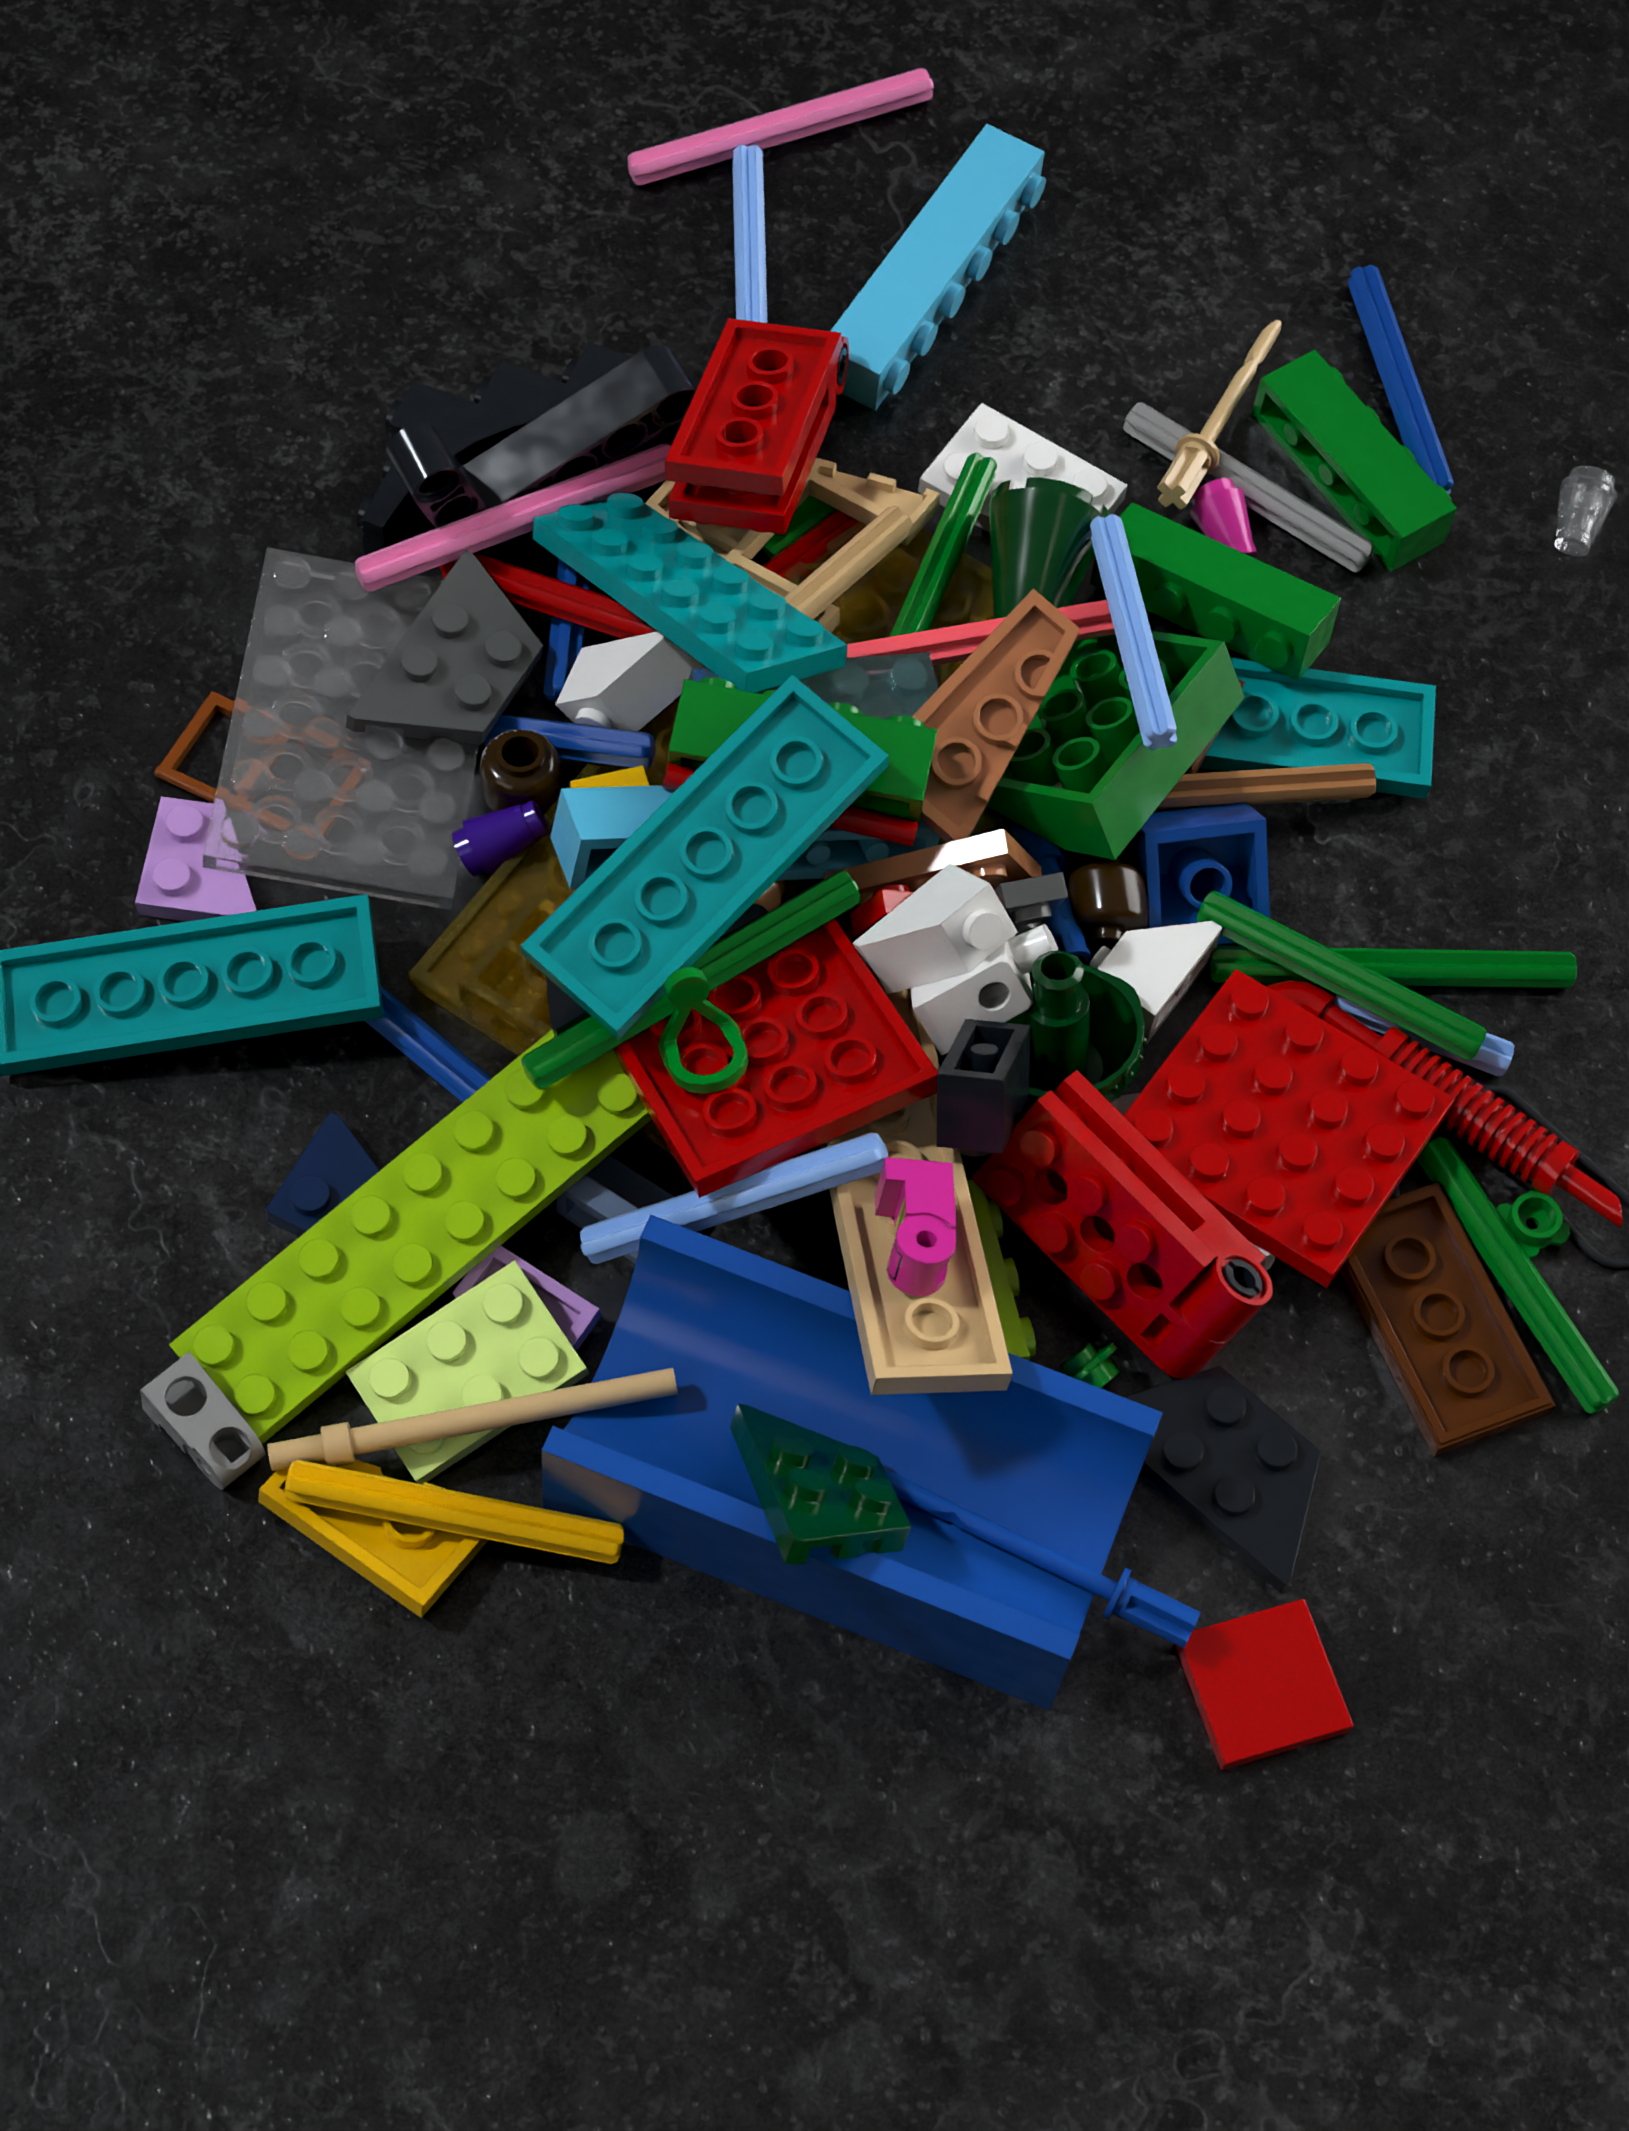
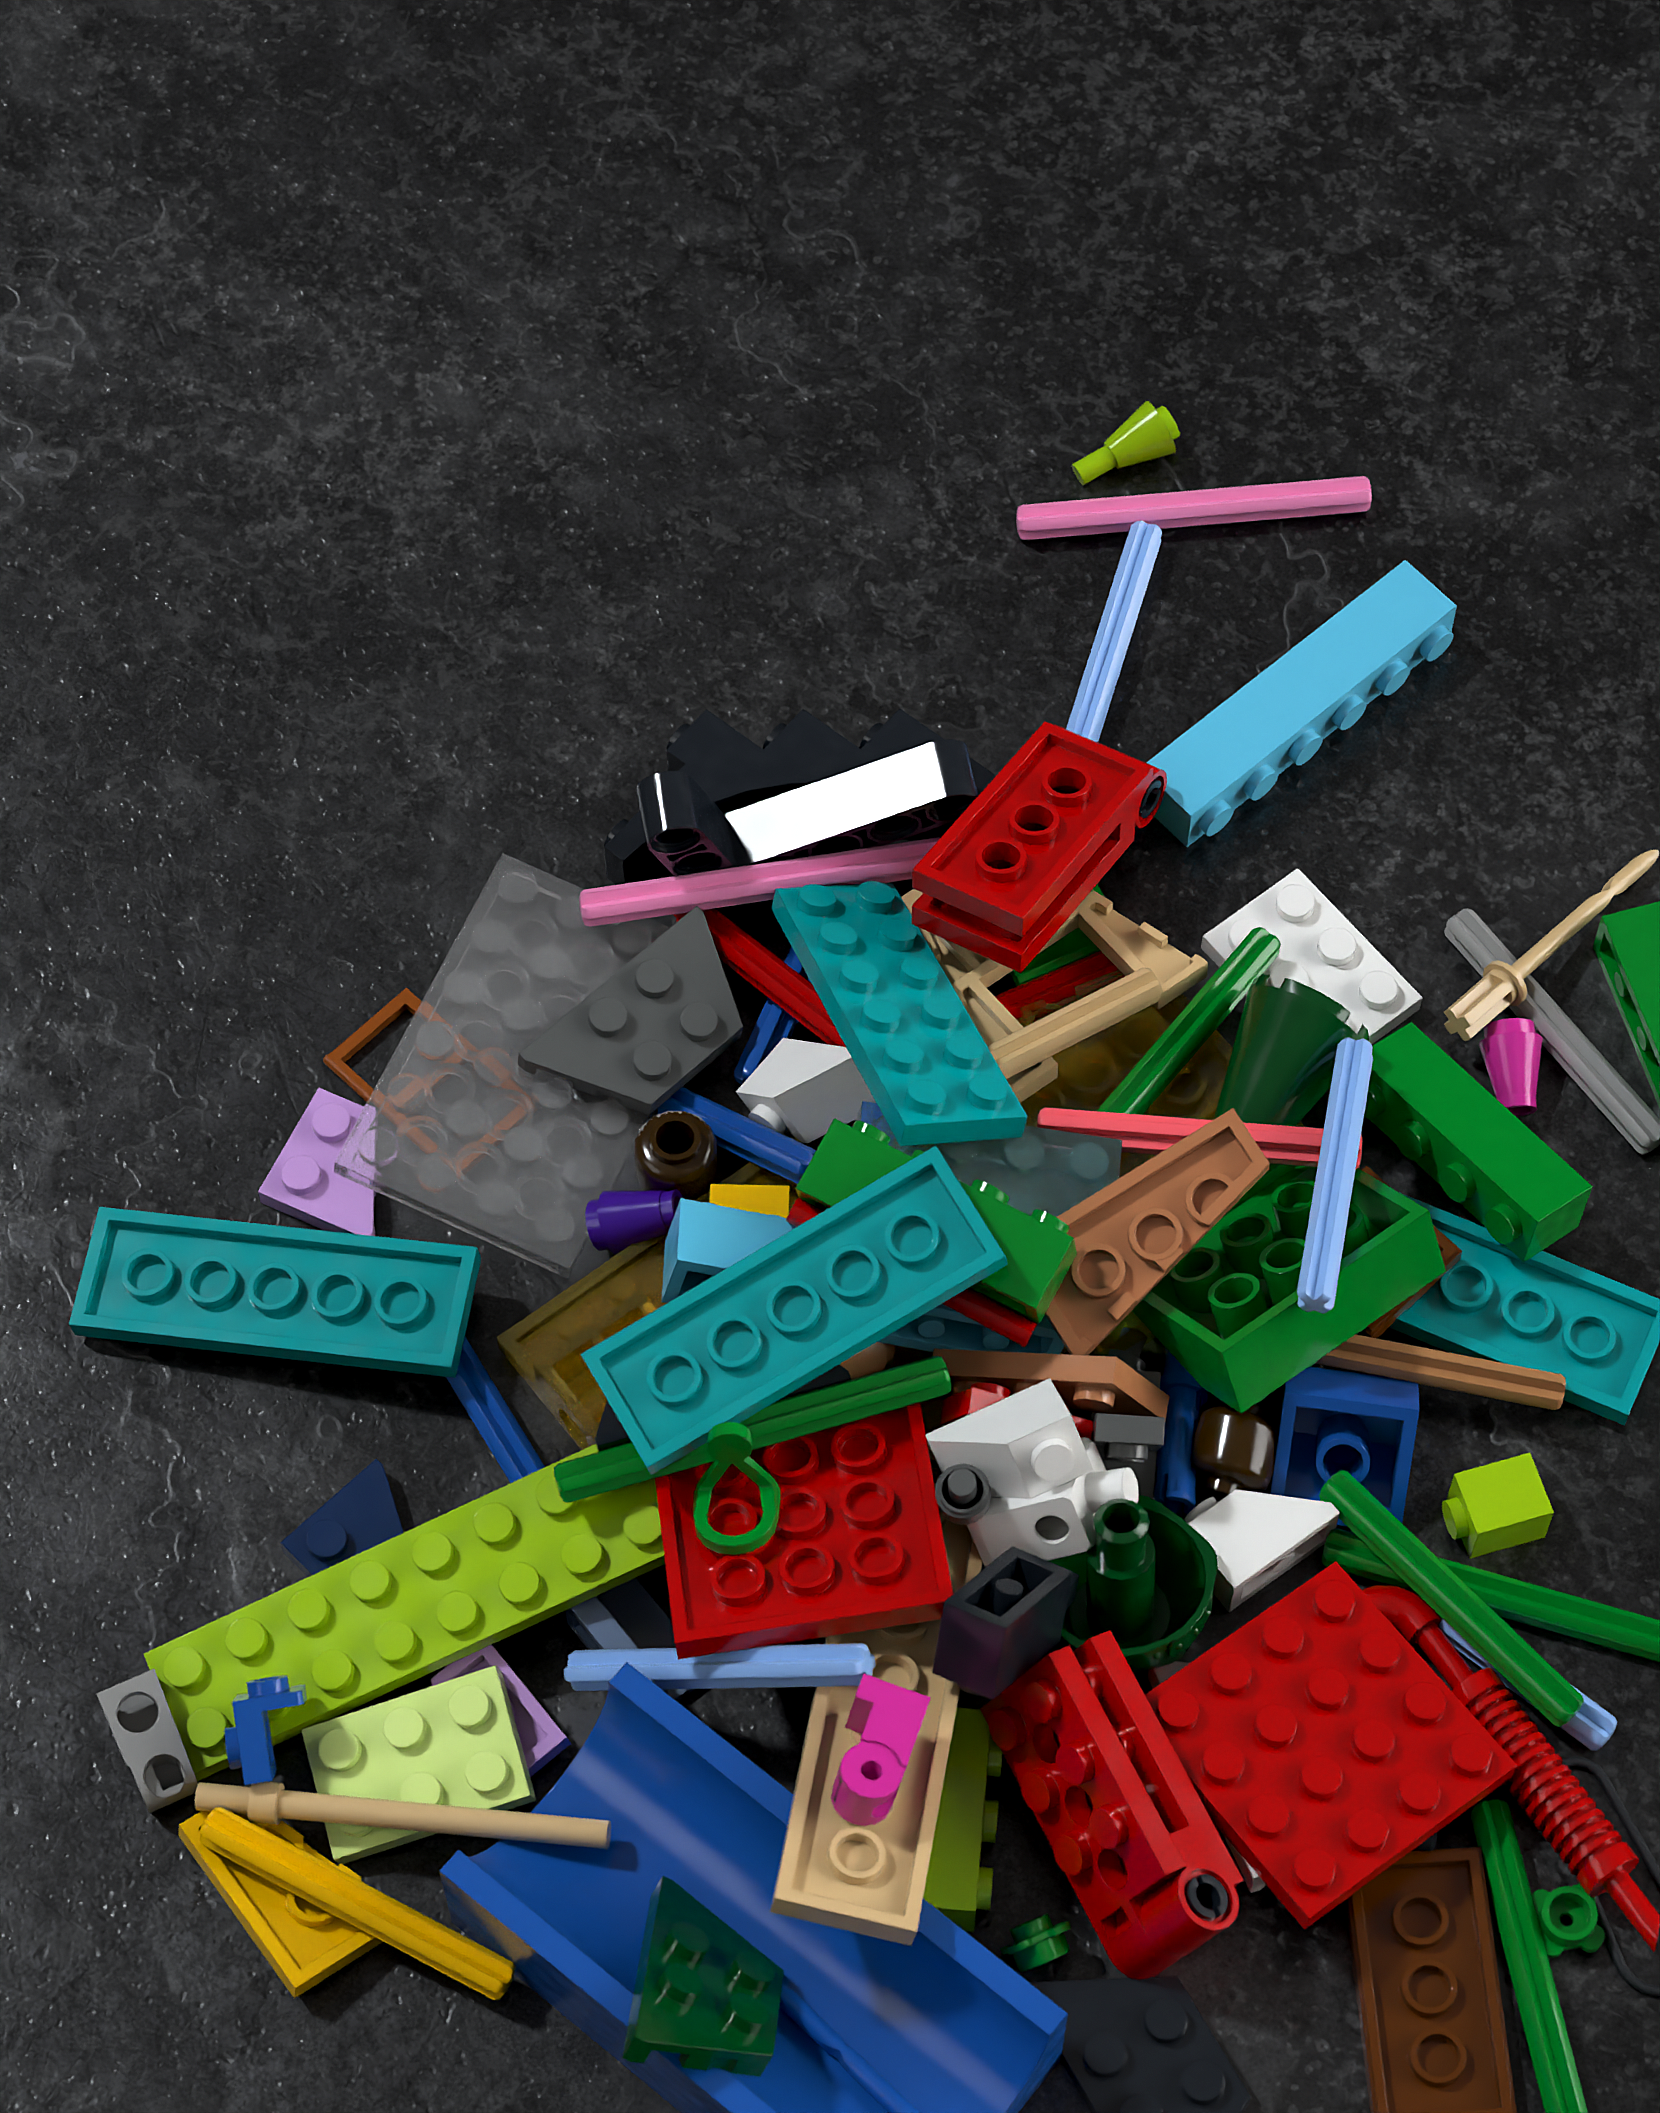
camera: 25 degrees right, 0 degrees up
none -> blue bracket [224,1675,307,1785]
none -> dark grey cylinder [935,1464,991,1525]
none -> lime cone [1072,401,1180,485]
none -> lime brick [1442,1453,1554,1559]

